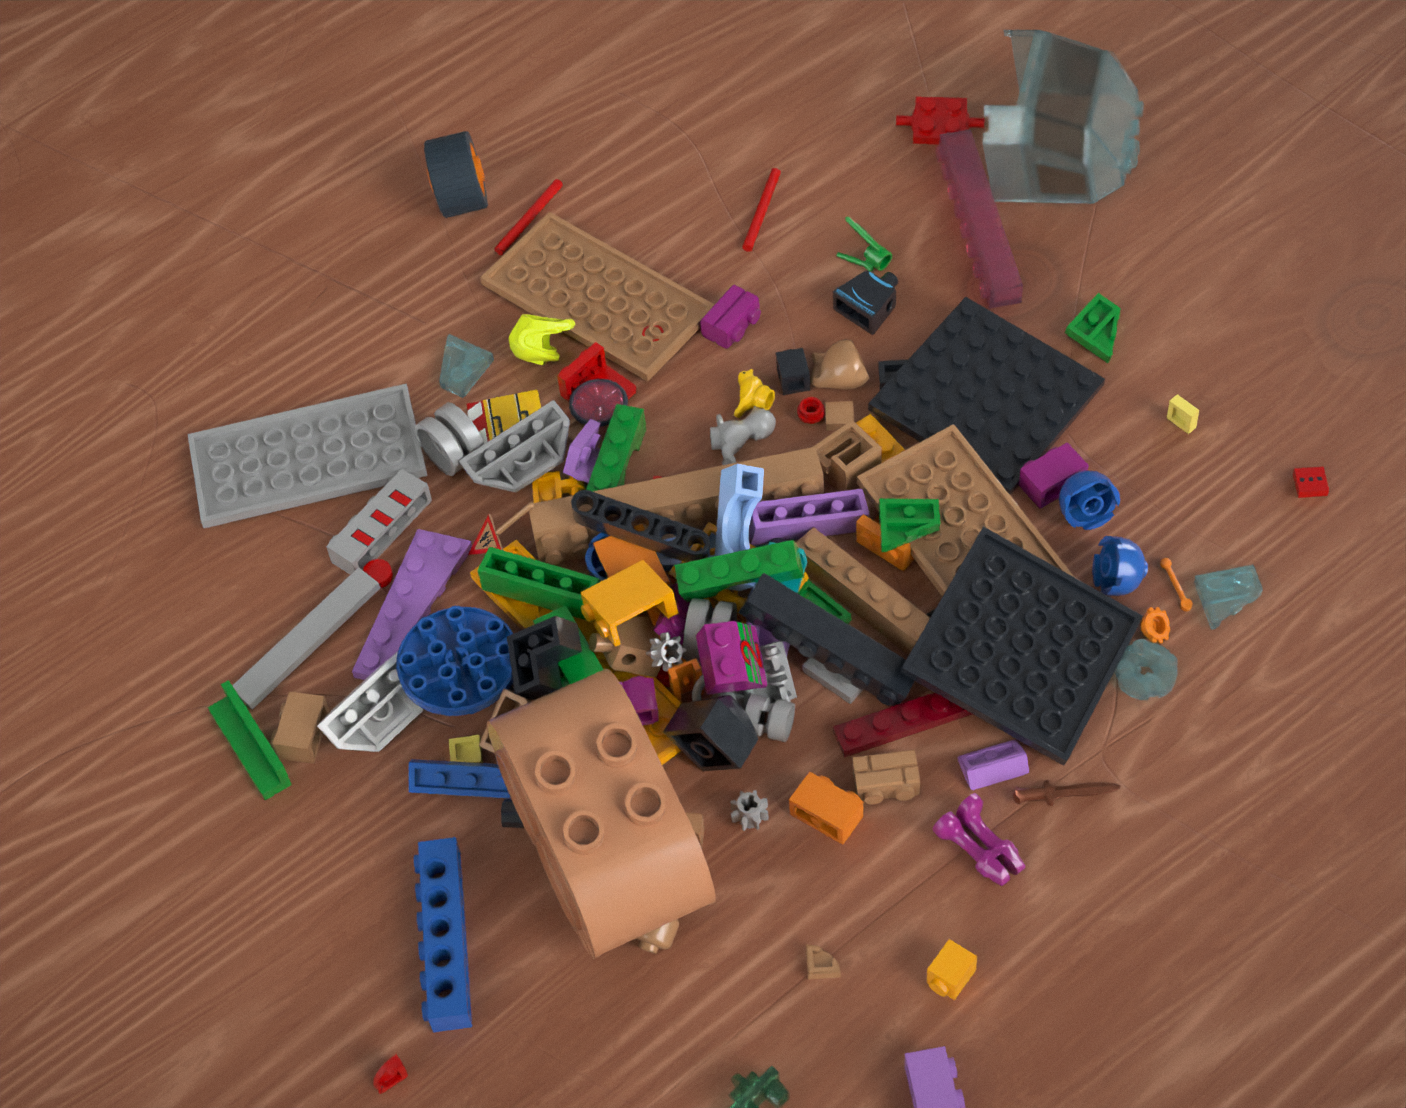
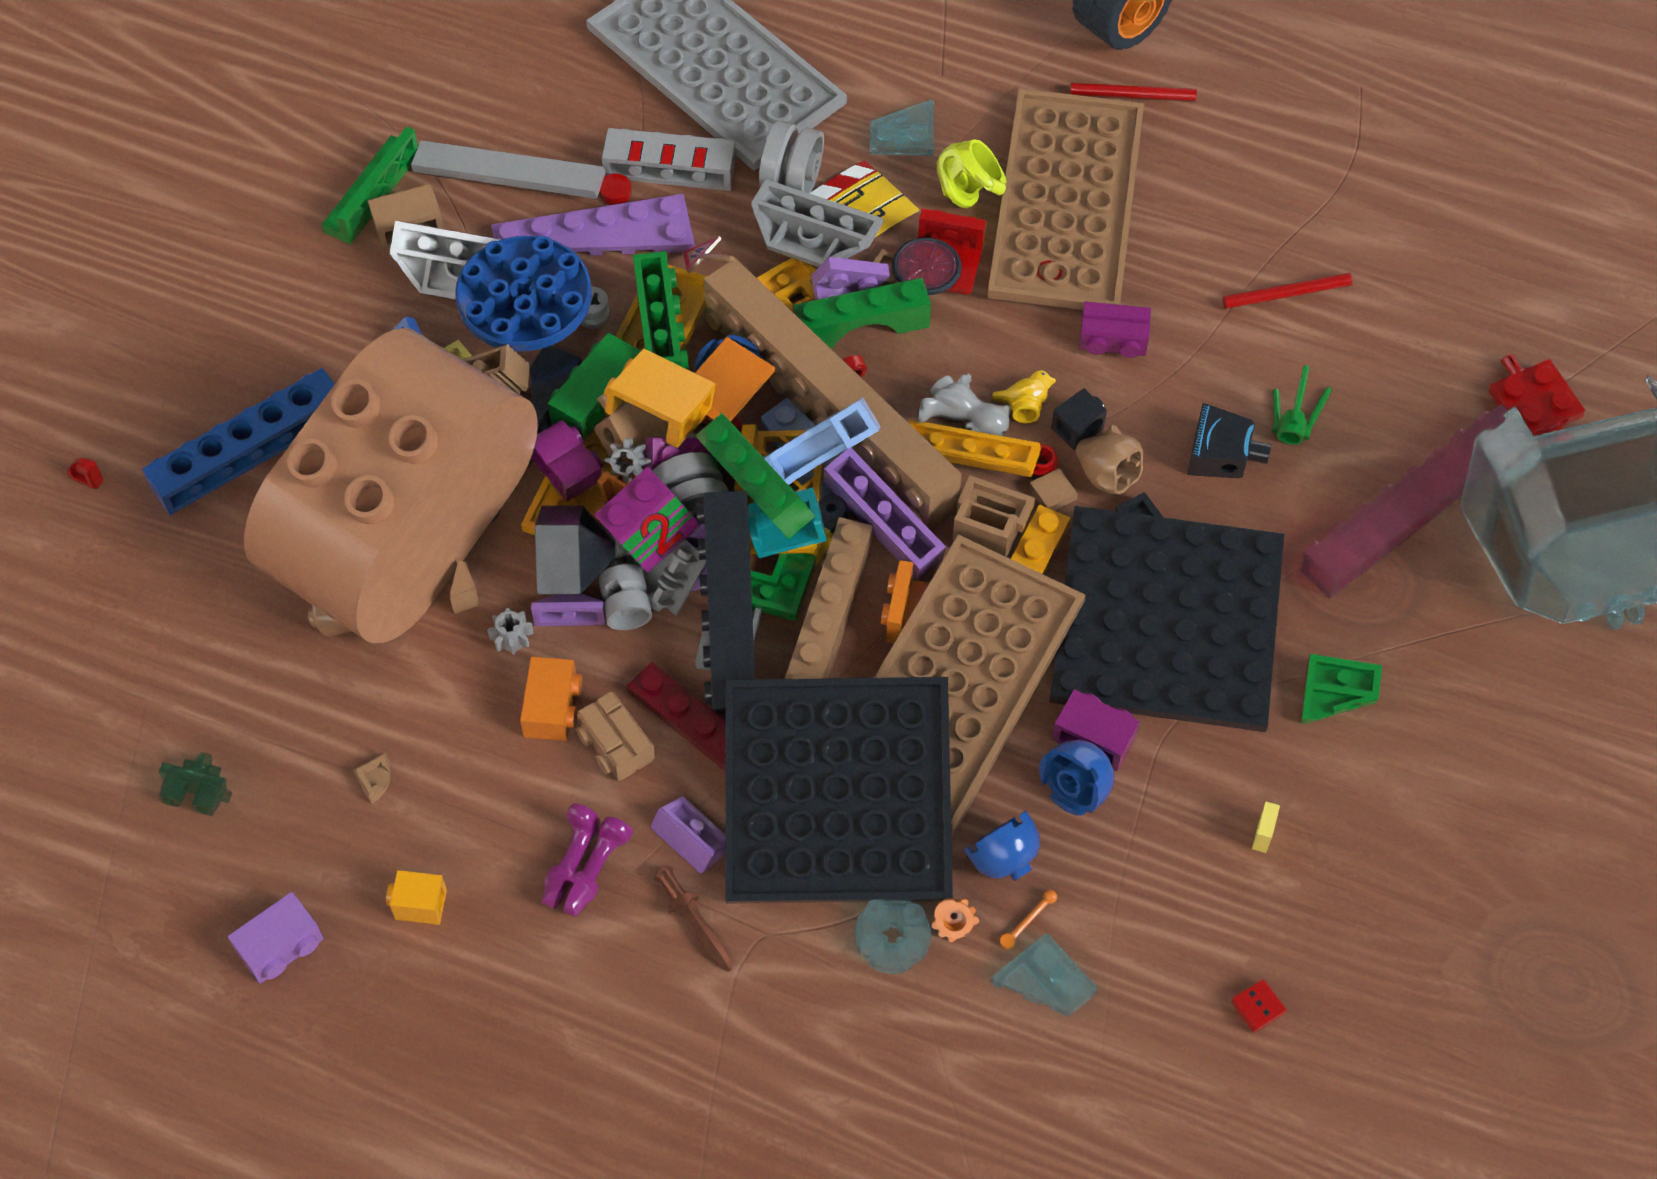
camera: 55 degrees right, 5 degrees up
black brick [507,616,582,700] -> none
black beam [571,490,710,562] -> none
green wing [878,498,940,552] -> none
none -> medium lavender slope [531,593,606,626]
none -> light orange tile [908,419,1041,477]

